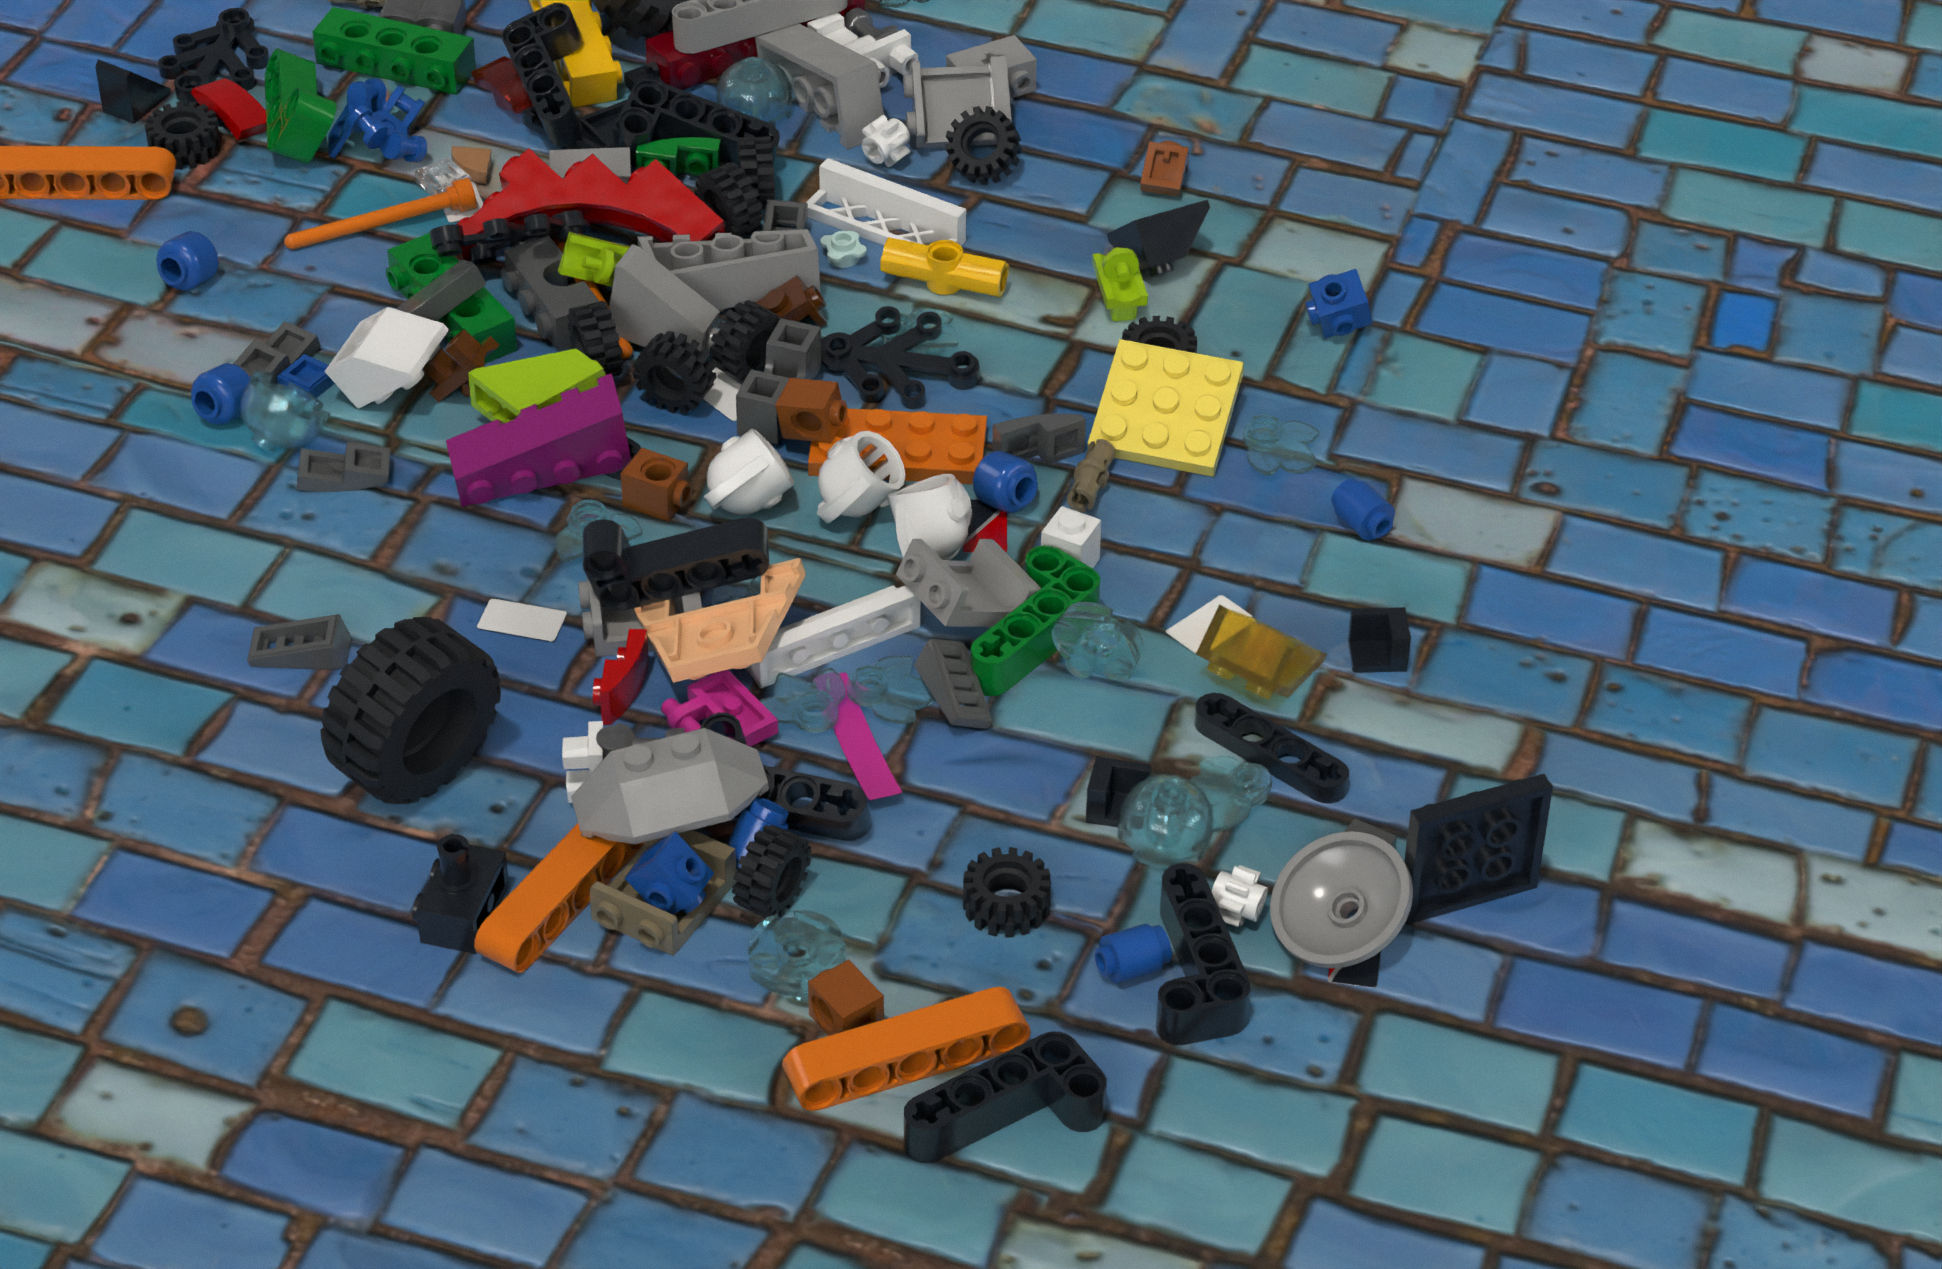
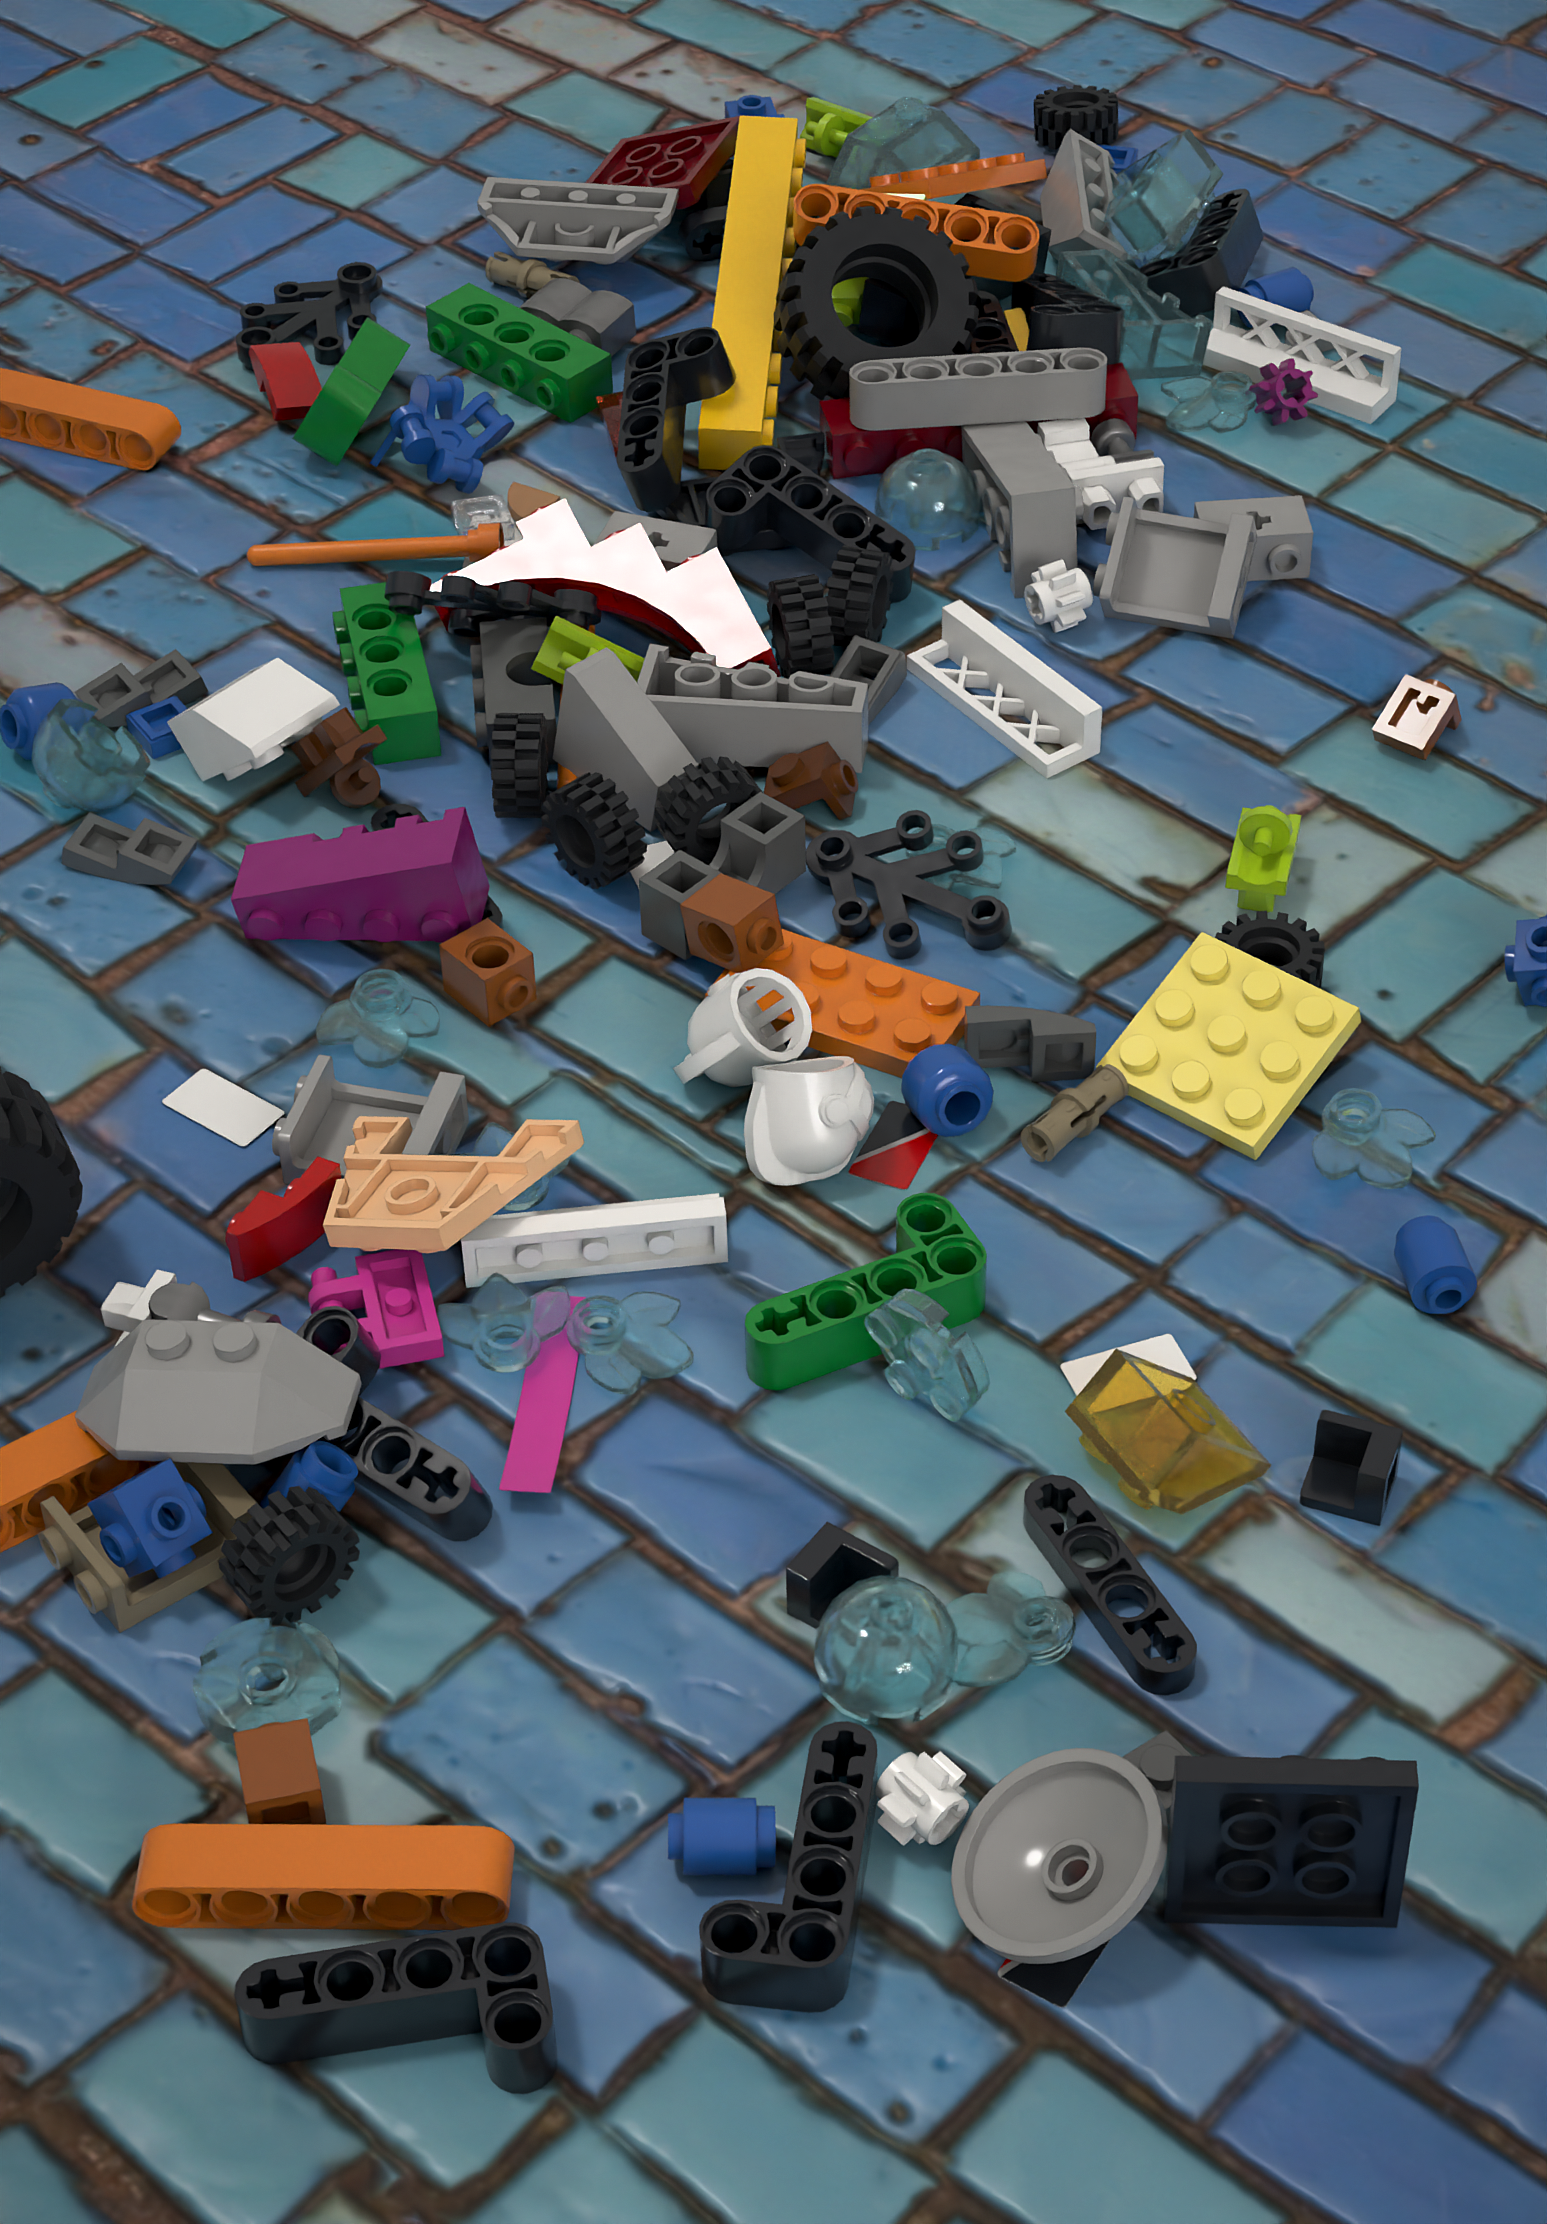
camera: 25 degrees right, 0 degrees up
black slope [95,59,171,124] -> none
black tyre [145,101,221,170] -> none
blue head [156,231,219,291] -> none
dark grey slope [396,259,486,321] -> none
lime slope [468,348,605,424] -> none
black beam [583,518,770,611] -> none
green slope [636,137,721,178] -> none
white helmet [704,428,794,515] -> none
light aqua plate [820,231,866,268] -> none
yellow piece [880,237,1009,297] -> none
light grey panel [896,539,1041,627] -> none
dark grey slope [914,639,993,729] -> none
black tyre [945,106,1022,185] -> none
black tyre [963,847,1051,938] -> none
white brick [1041,506,1101,568] -> none
black slope [1107,200,1210,277] -> none

